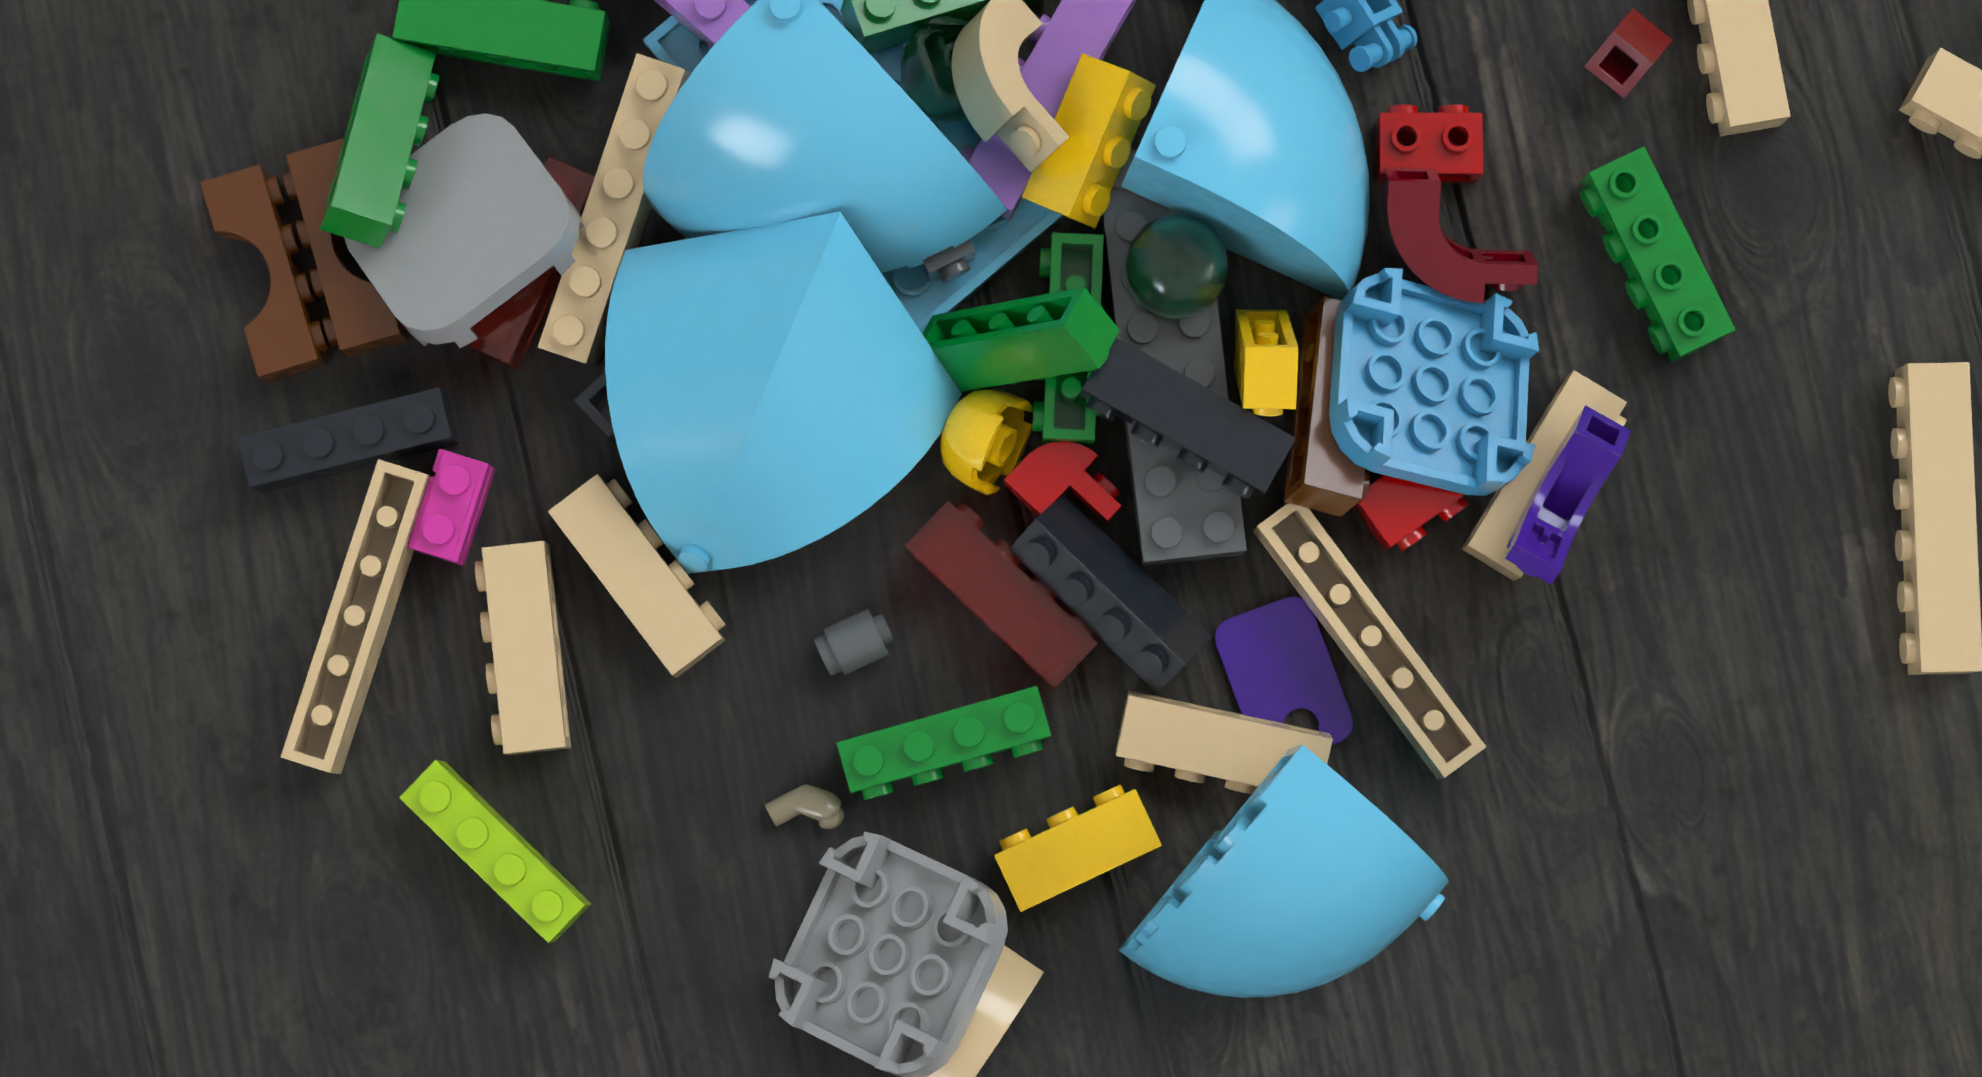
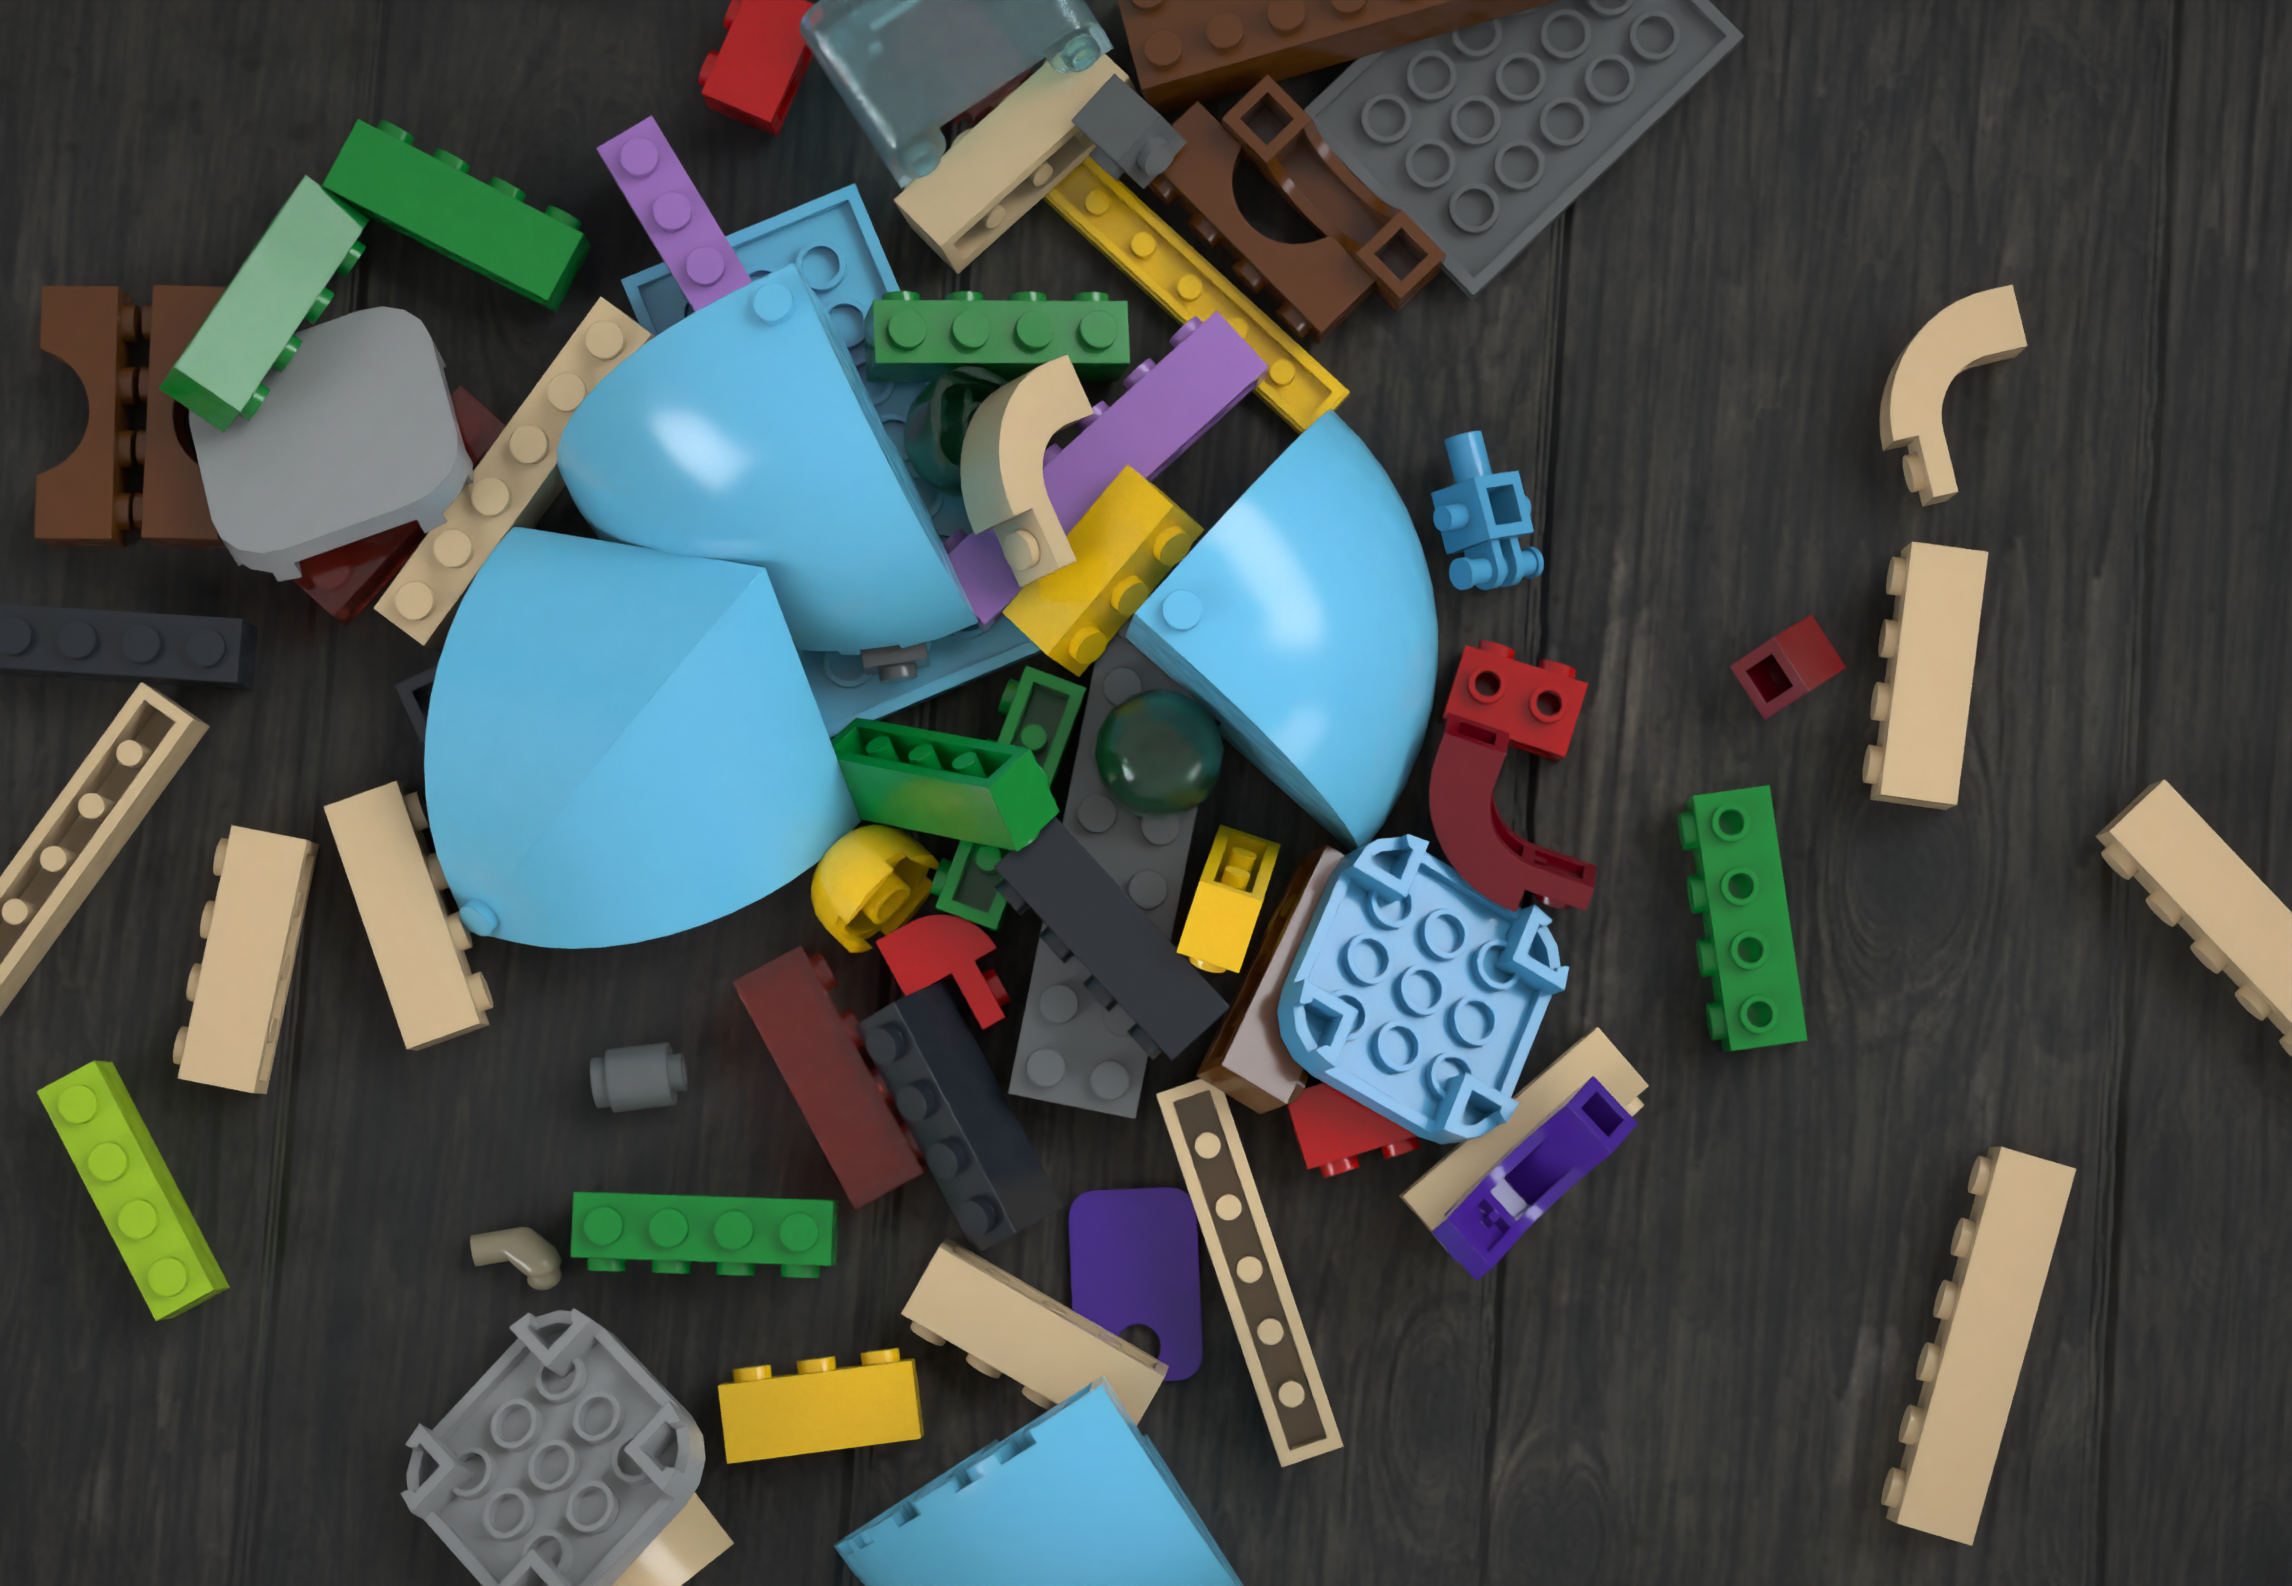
camera: 20 degrees right, 0 degrees up
dark pink brick [408,449,496,567] -> none

